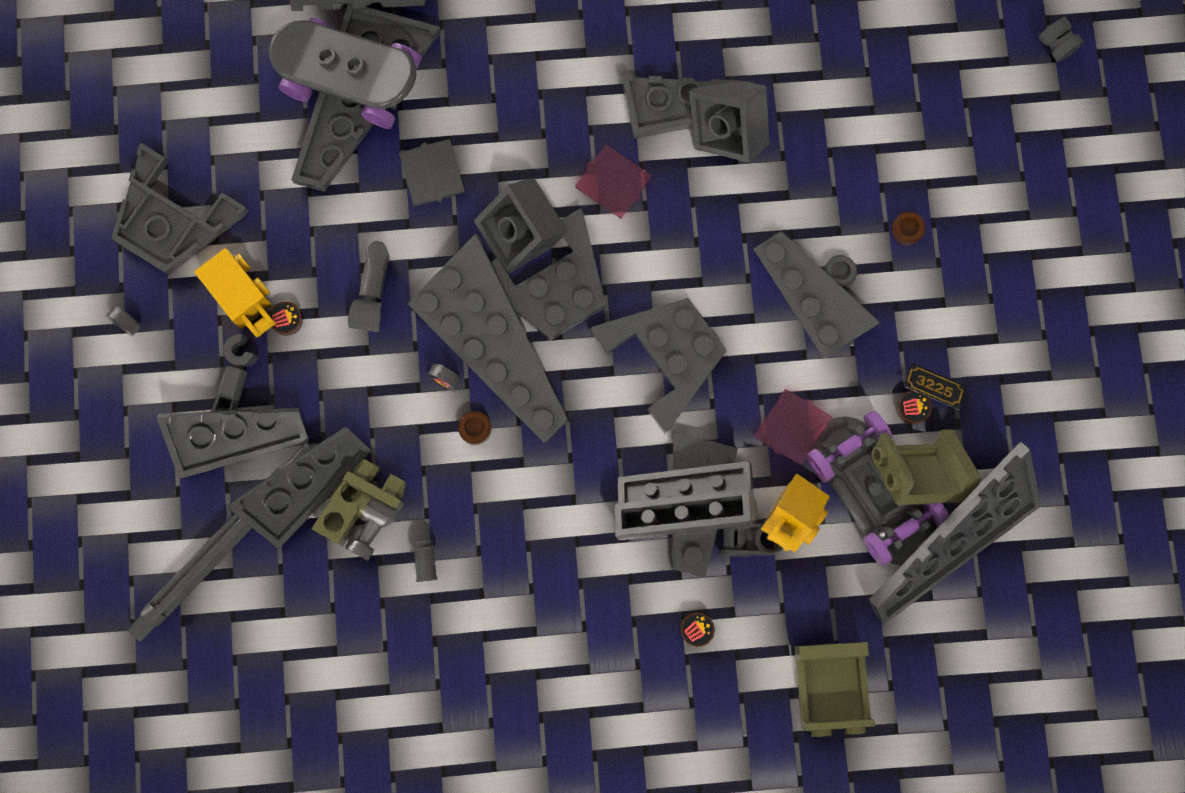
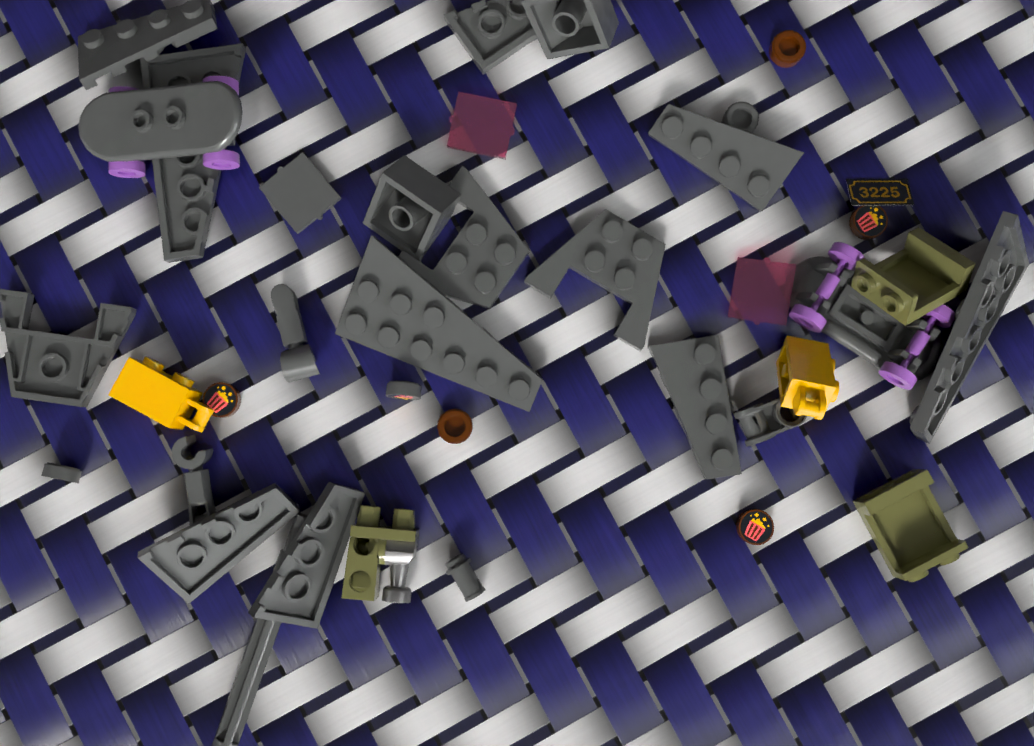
camera: 20 degrees left, 5 degrees up
dark grey brick [615,461,757,540] -> none

